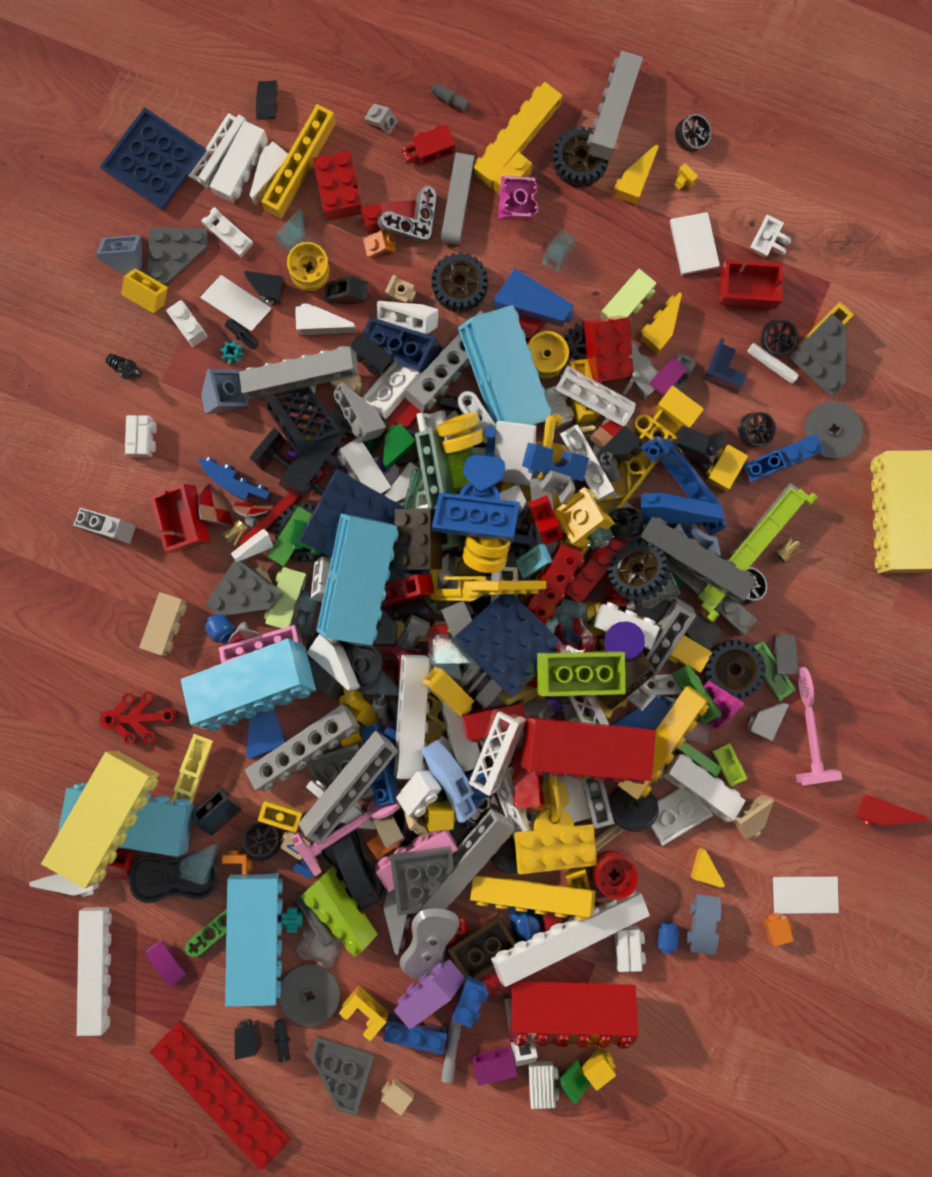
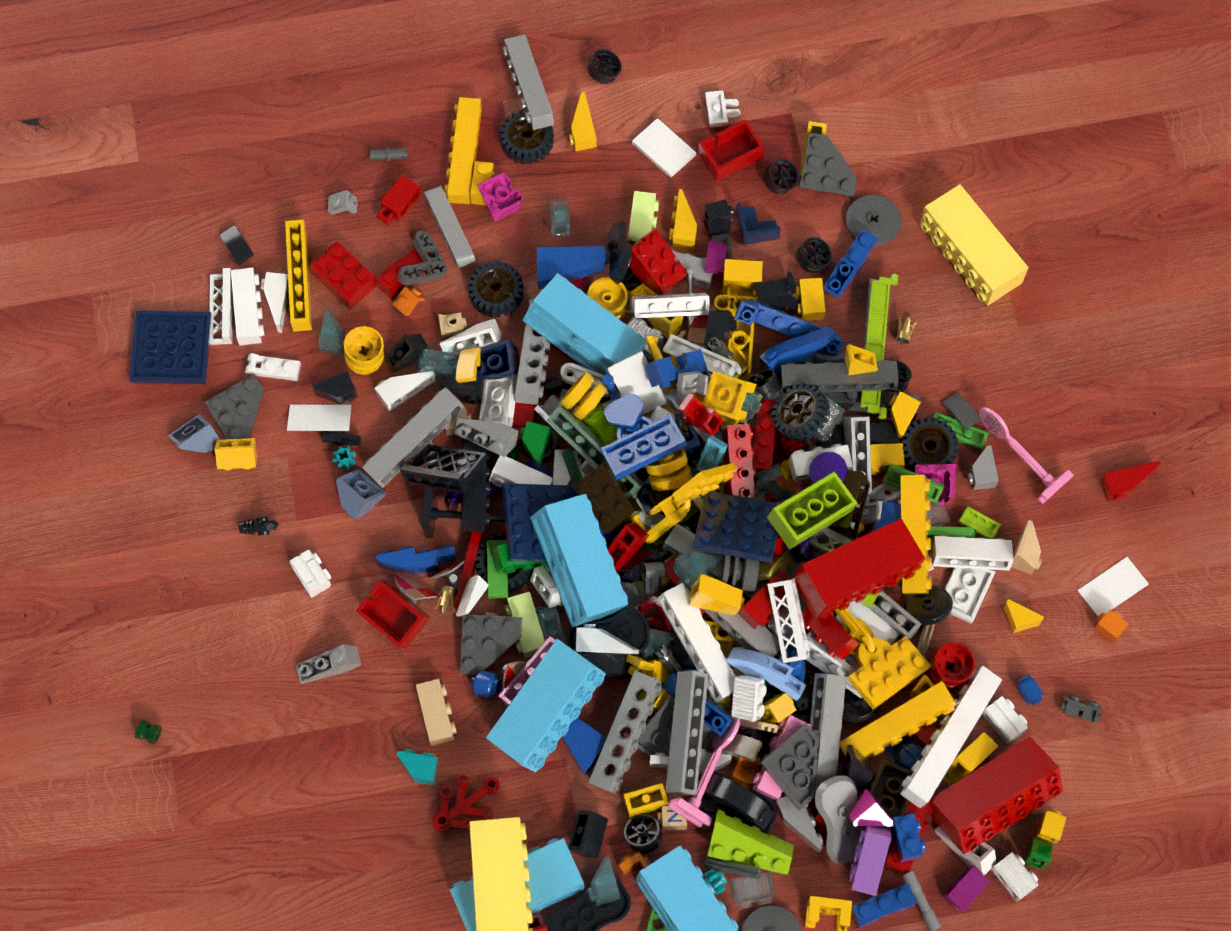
camera: 35 degrees left, 15 degrees down
white brick [166,300,207,347] -> none
light yellow slope [171,734,213,804] -> none
blue tile [293,858,314,879] -> none
yellow tile [674,163,698,190] -> none
sand blue brick [687,894,721,955] -> none
white axle [747,343,799,384] -> none
none -> teal slope [397,749,439,785]
none -> clear light blue slope [418,348,460,377]
none -> yellow slope [456,348,481,383]
none -> black plate [605,221,632,285]
none -> black brick [703,200,733,237]
none -> black slope [842,745,875,790]
none -> yellow slope [845,344,878,375]
none -> dark pink slope [849,788,894,826]
none -> yellow slope [889,391,921,438]
none -> yellow slope [942,732,999,786]
none -> dark grey hinge [1060,694,1104,723]

